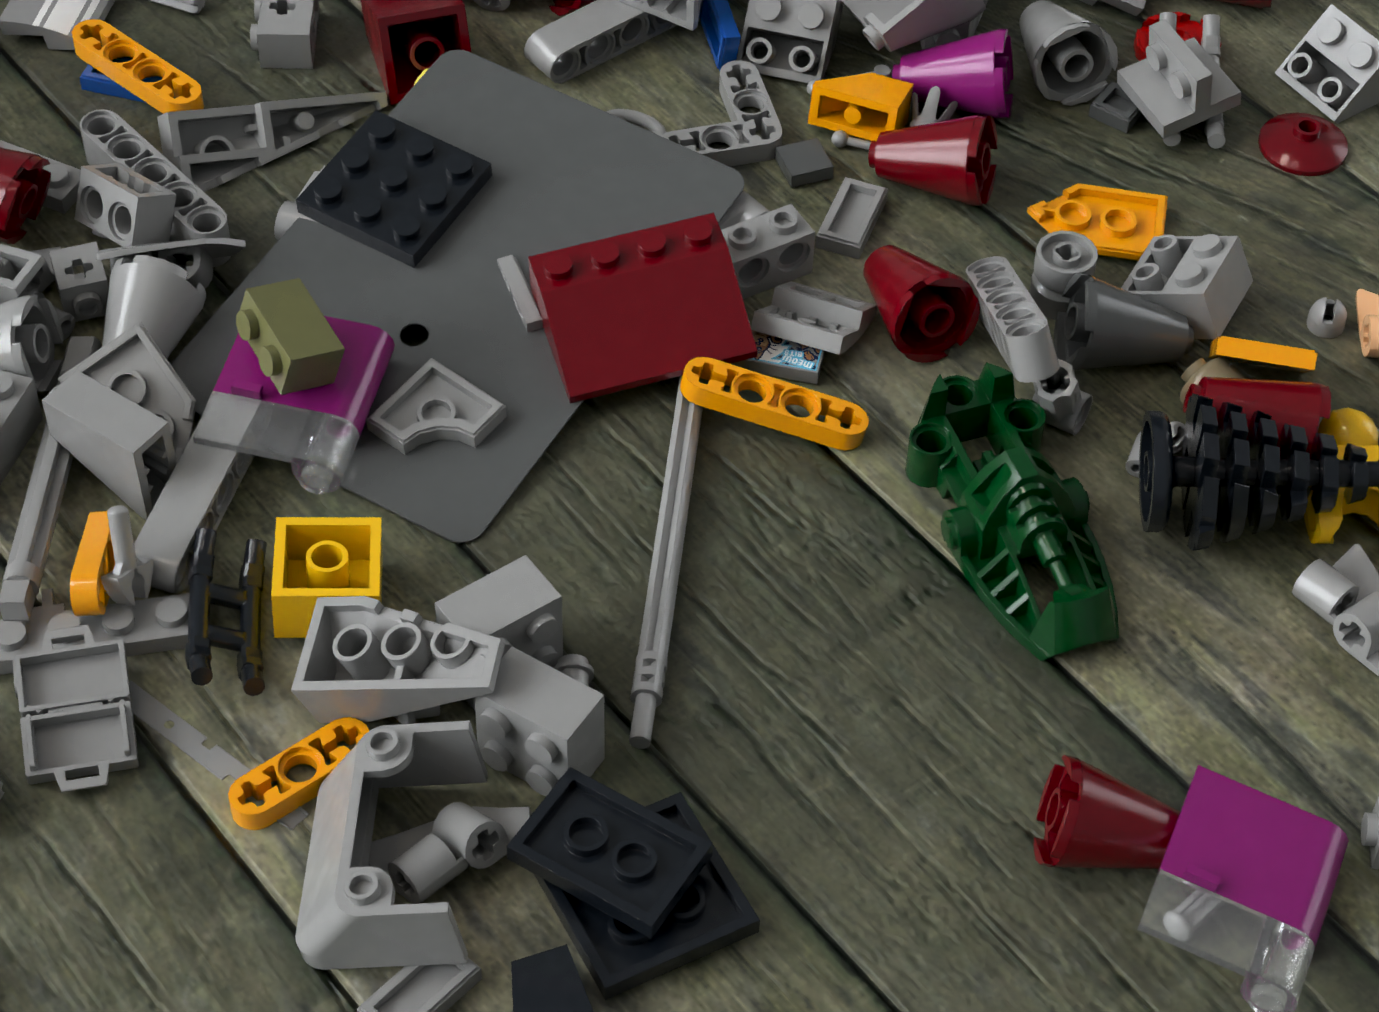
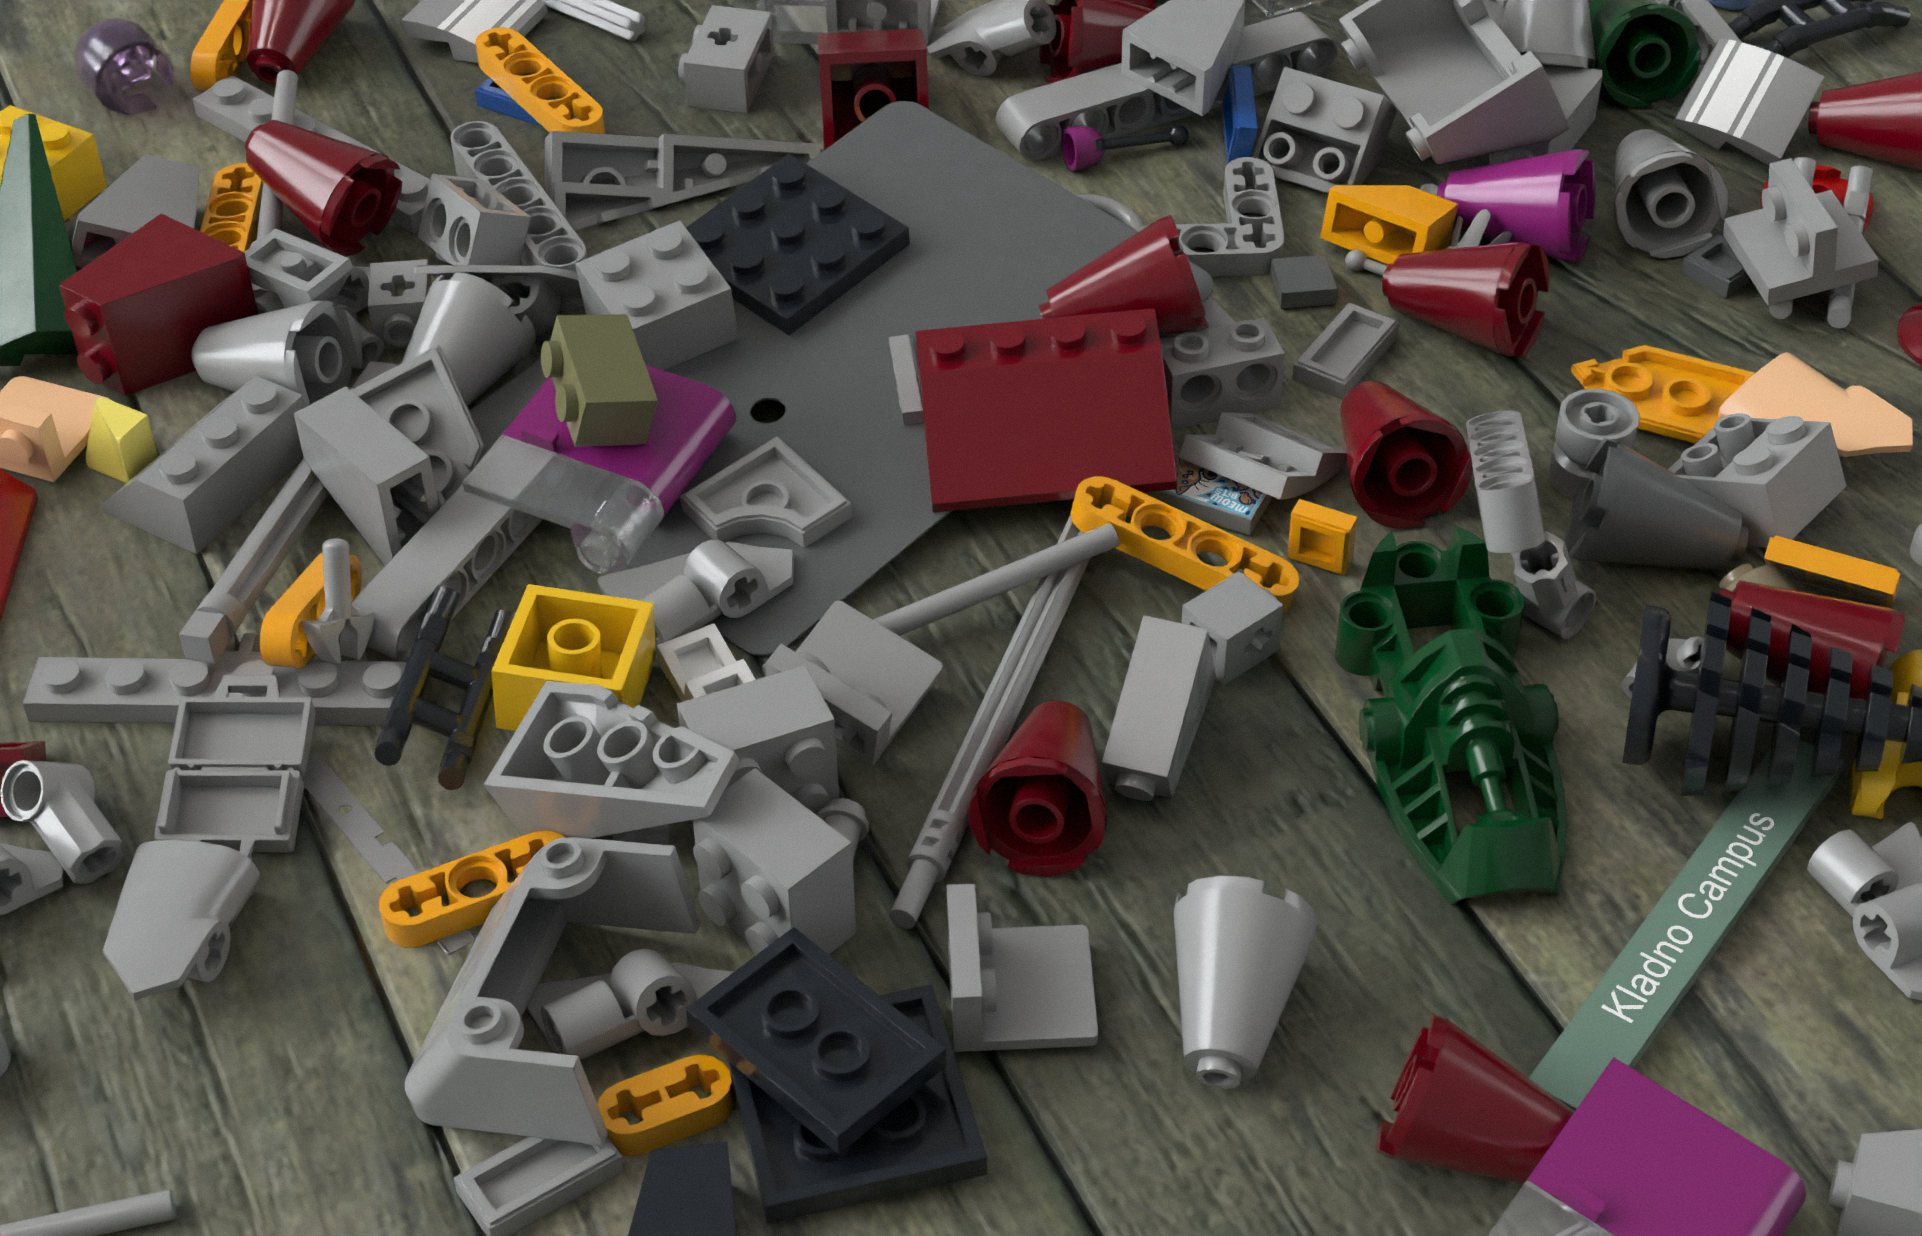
camera: 15 degrees right, 5 degrees down
none -> light grey panel [103,840,260,1000]
none -> light grey brick [575,220,739,371]
none -> light orange beam [597,1054,734,1156]
none -> light grey panel [598,539,795,646]
none -> white slope [656,623,756,702]
none -> light grey bar [762,523,1119,675]
none -> light grey bracket [765,600,943,766]
none -> light grey bracket [947,884,1098,1052]
none -> dark red cone [969,701,1107,877]
none -> dark red cone [1038,215,1209,336]
none -> hinge [1062,124,1189,171]
none -> light grey slope [1102,615,1216,801]
none -> light grey cone [1174,875,1317,1089]
none -> light grey brick [1182,571,1283,686]
none -> light orange tile [1287,499,1358,576]
none -> sand green tile [1529,739,1845,1111]
none -> light nougat panel [1718,352,1913,457]

